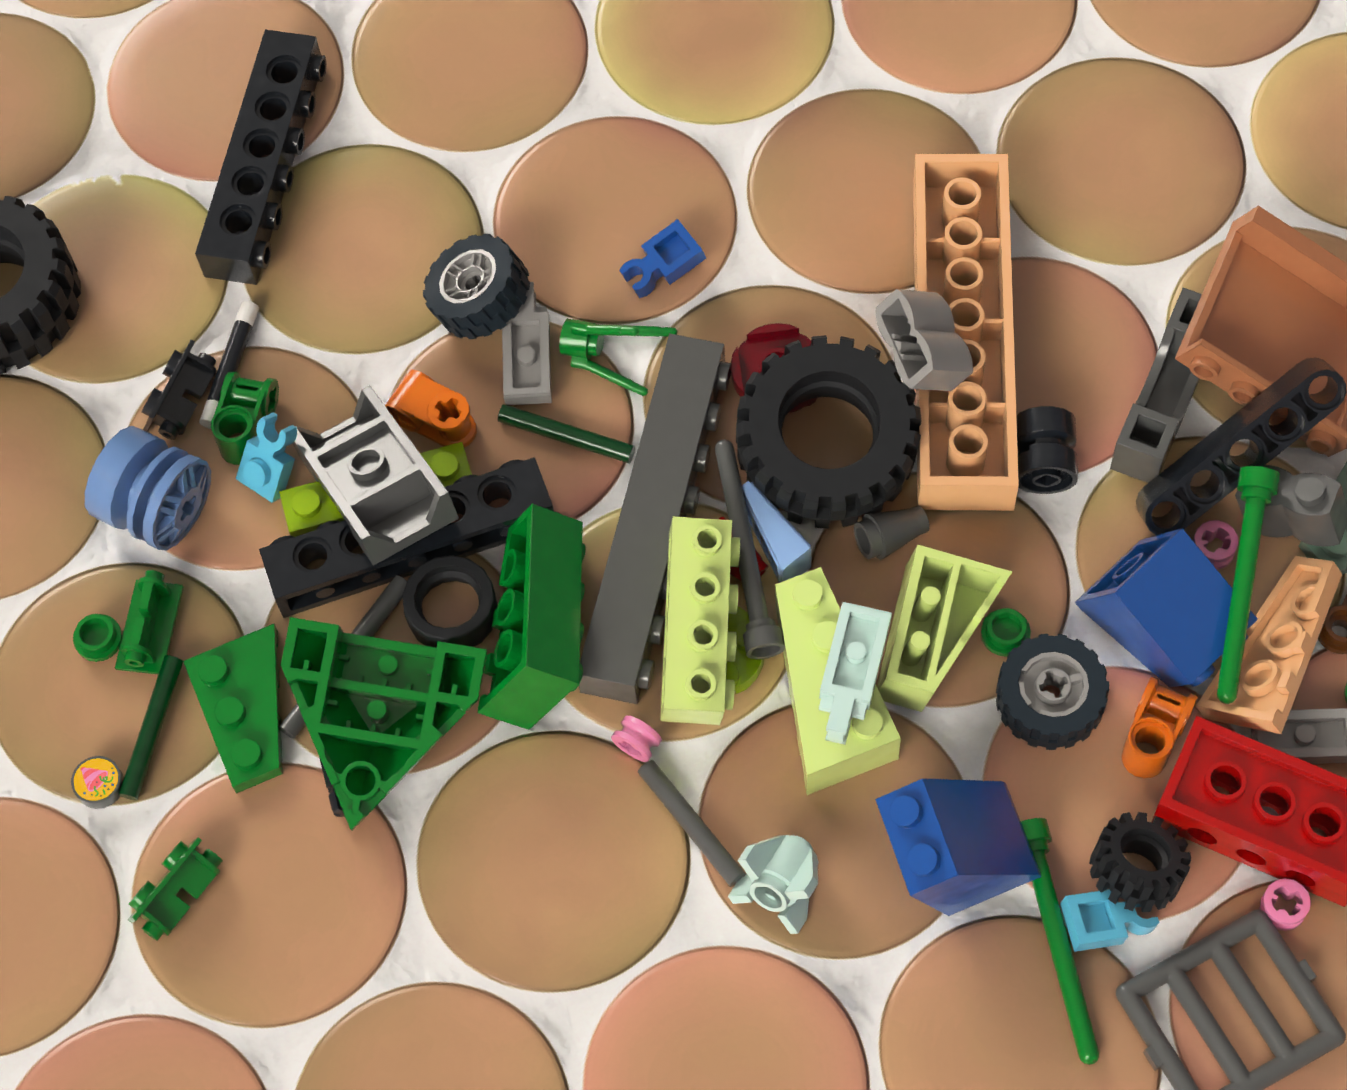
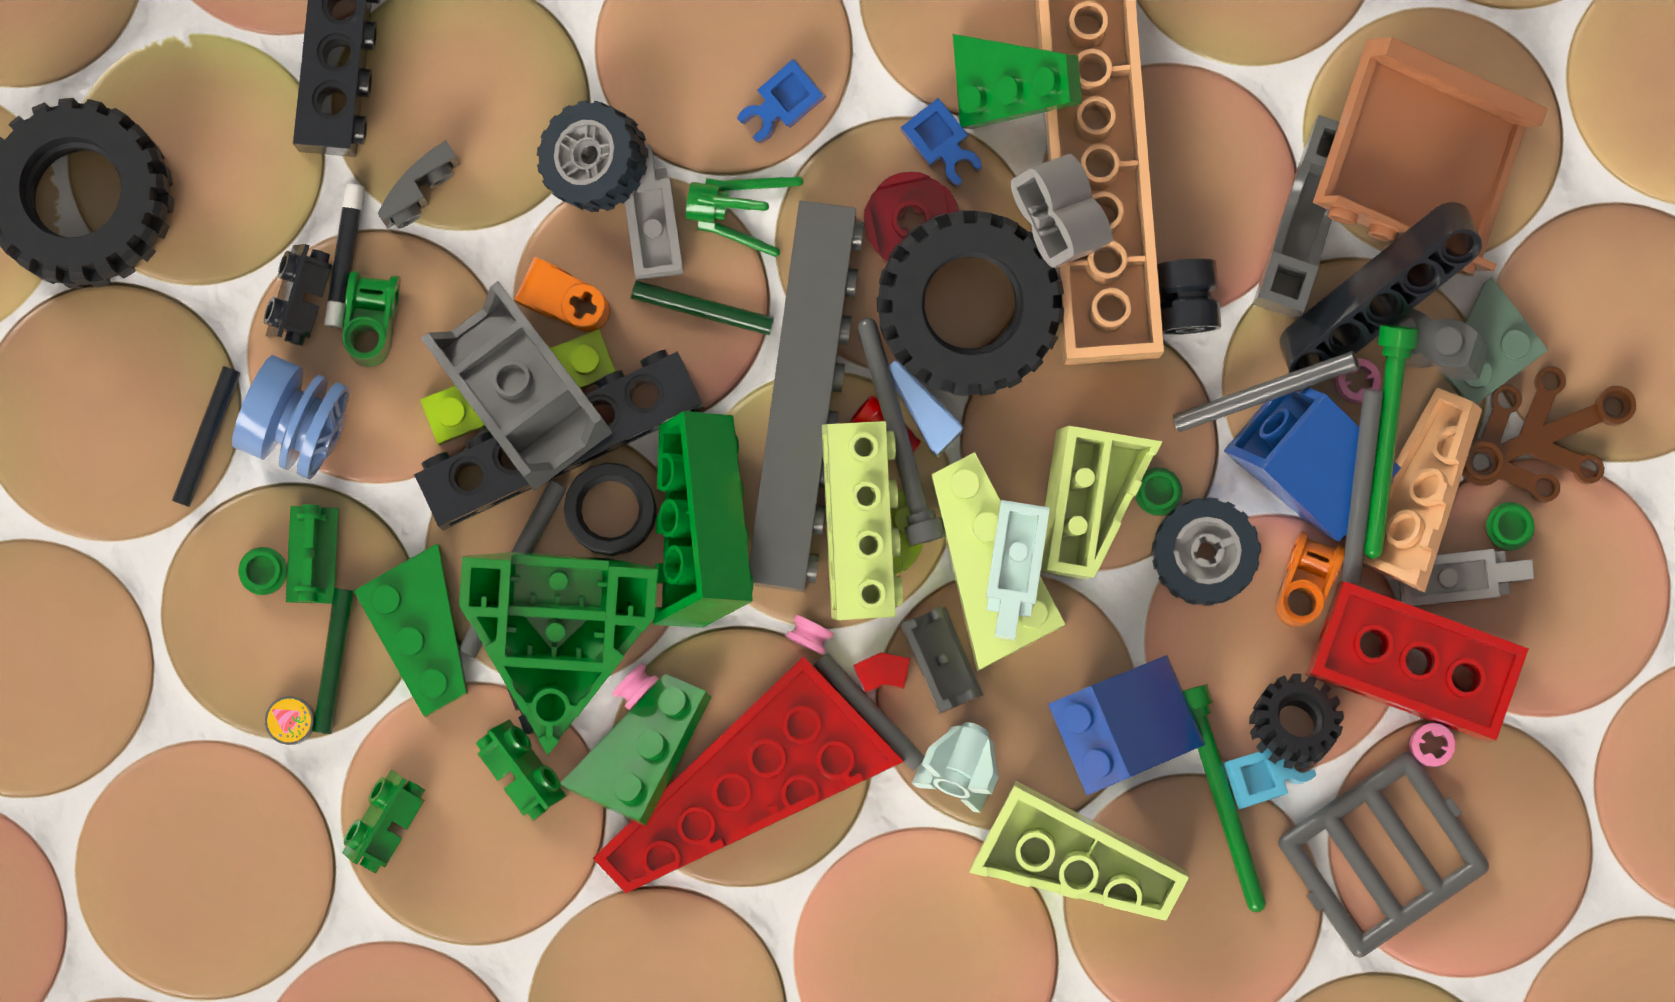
camera: 10 degrees left, 20 degrees up
medium azure plate [236,412,297,503] -> none
dark grey cone [854,505,929,560] -> none
none -> black bar [172,366,241,507]
none -> dark grey slope [378,140,460,229]
none -> green hinge [475,719,567,821]
none -> wing [560,673,712,826]
none -> red wing [592,656,904,893]
none -> bright pink bush [612,663,659,710]
none -> red piece [853,652,910,693]
none -> blue plate [901,98,982,188]
none -> dark grey hinge [901,607,983,714]
none -> green wing [953,34,1082,129]
none -> yellowish green wedge [969,781,1189,921]
none -> dark grey bar [1173,351,1359,433]
none -> dark grey bar [1341,389,1383,584]

